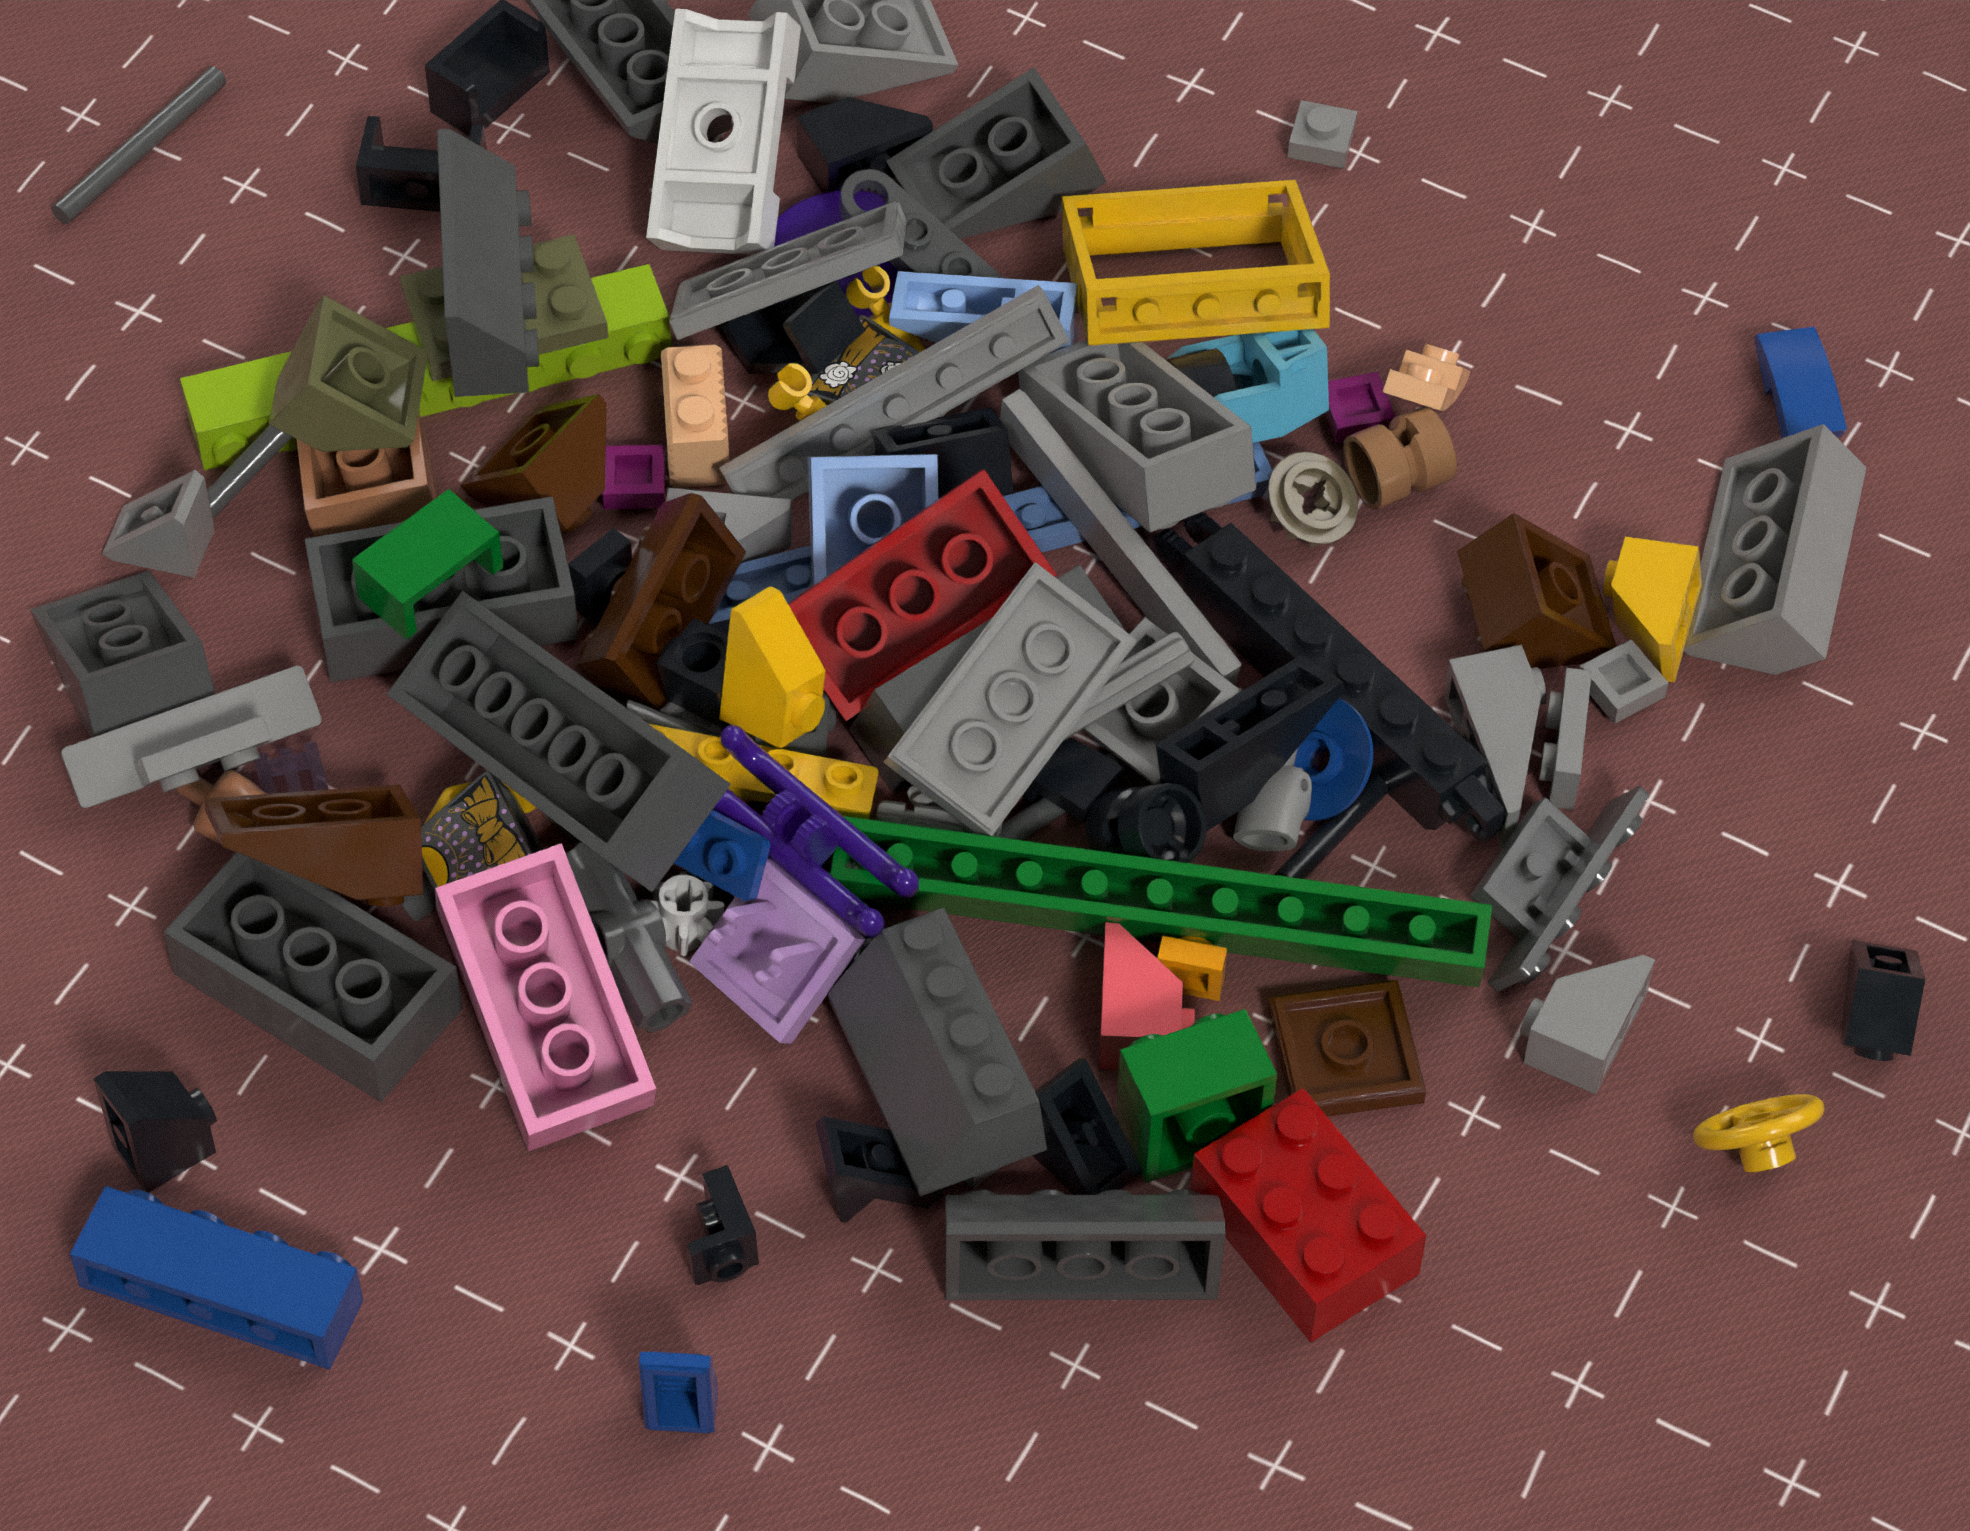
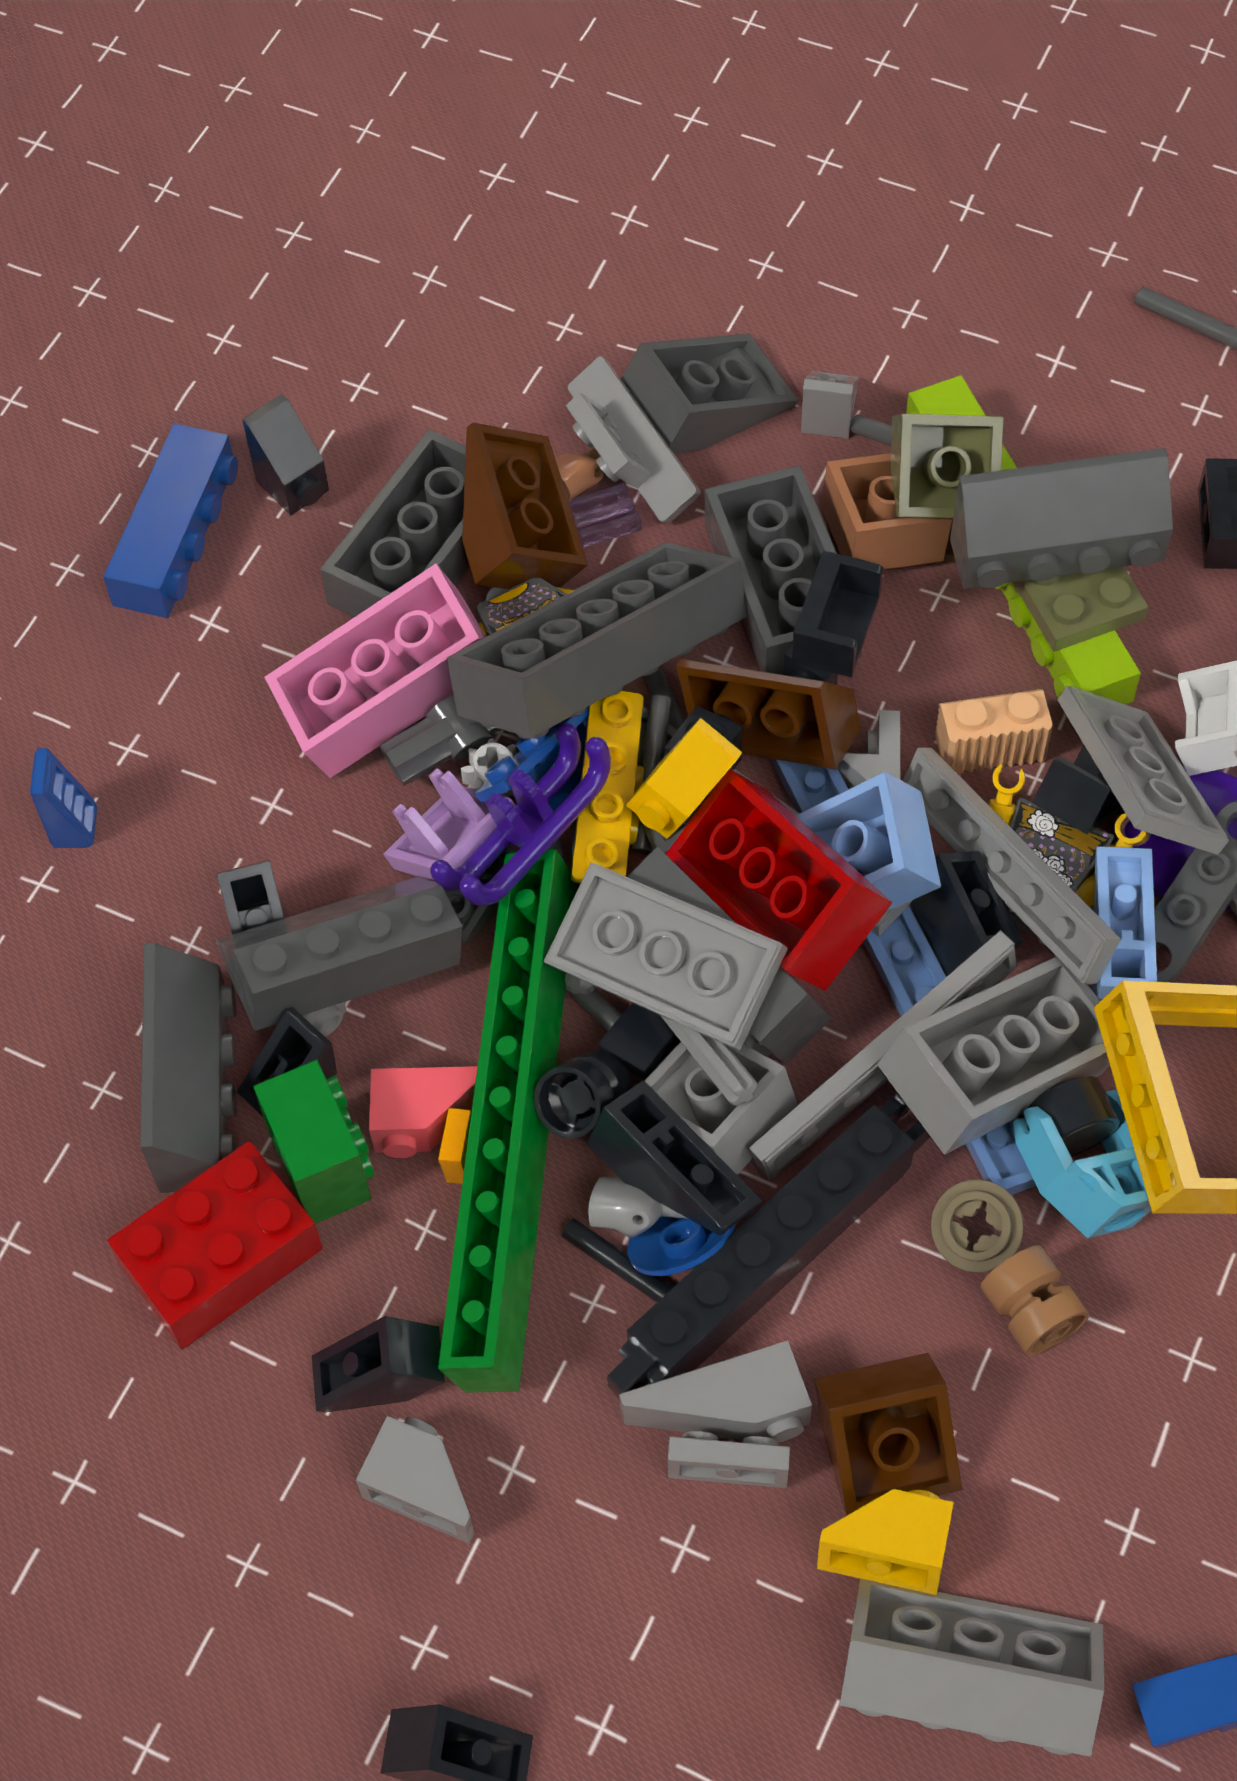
camera: 90 degrees right, 5 degrees up
green panel [352,489,503,640] -> none
reddish brown slope [460,394,607,534] -> none
magenta plate [603,445,665,509] -> none
black bracket [687,1165,759,1285] -> none
reddish brown tile [1268,979,1426,1117] -> none
magenta plate [1324,372,1395,444] -> none
light nougat slope [1383,343,1471,411] -> none
dark grey bracket [1470,785,1650,992] -> none
light grey plate [1580,639,1668,724] -> none
yellow piece [1693,1094,1825,1172] -> none
none -> black slope [312,1316,445,1413]
none -> black panel [792,550,883,678]

